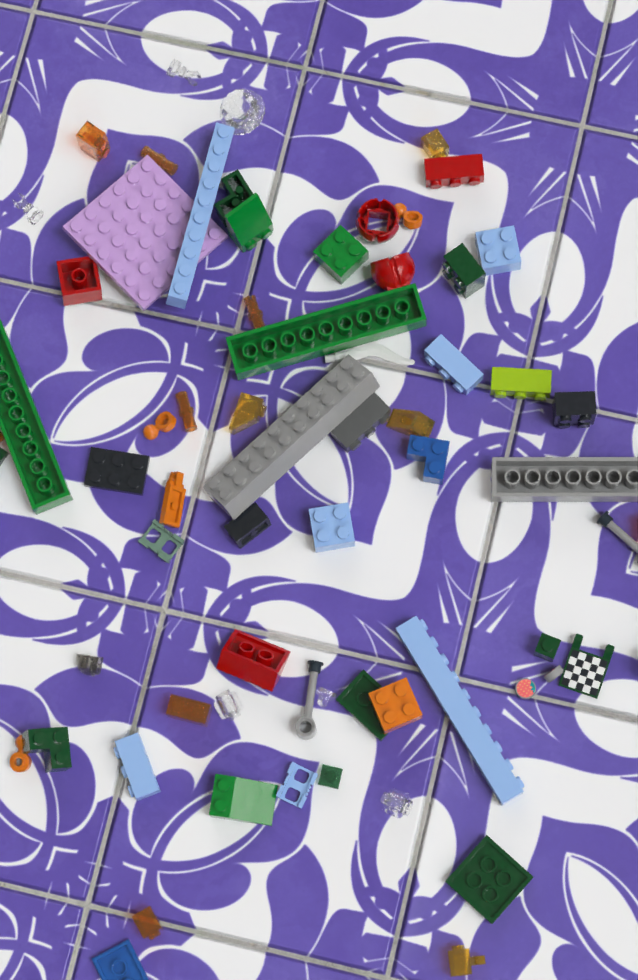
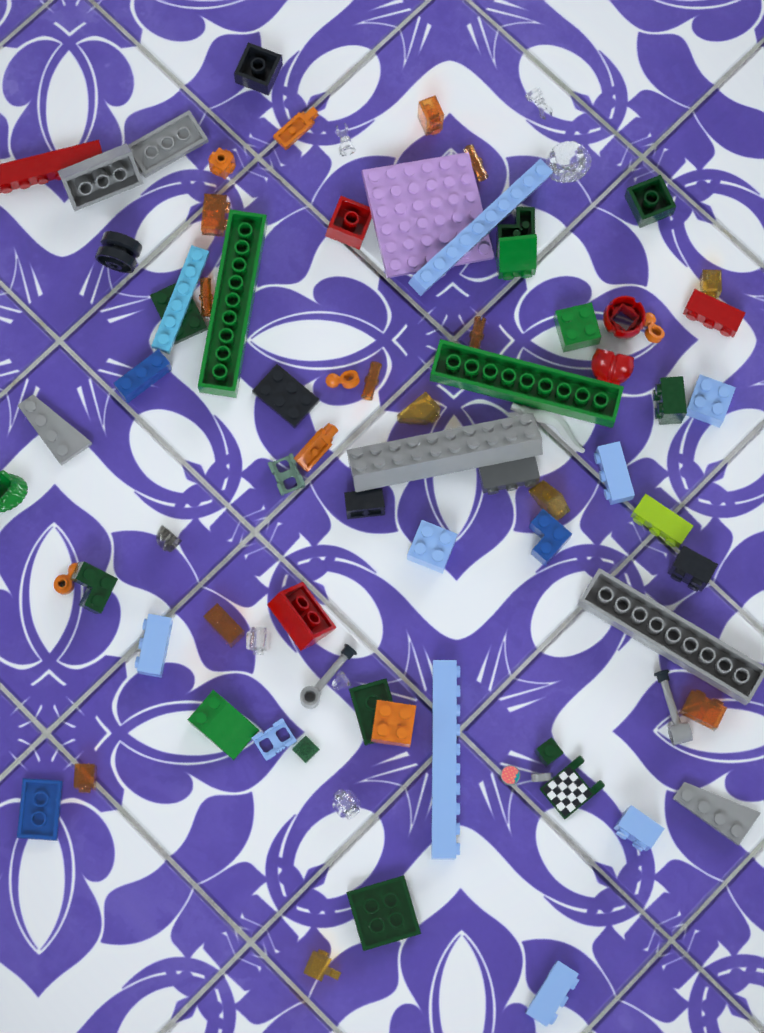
camera: 20 degrees right, 0 degrees up
none -> dark green brick [624,175,676,228]

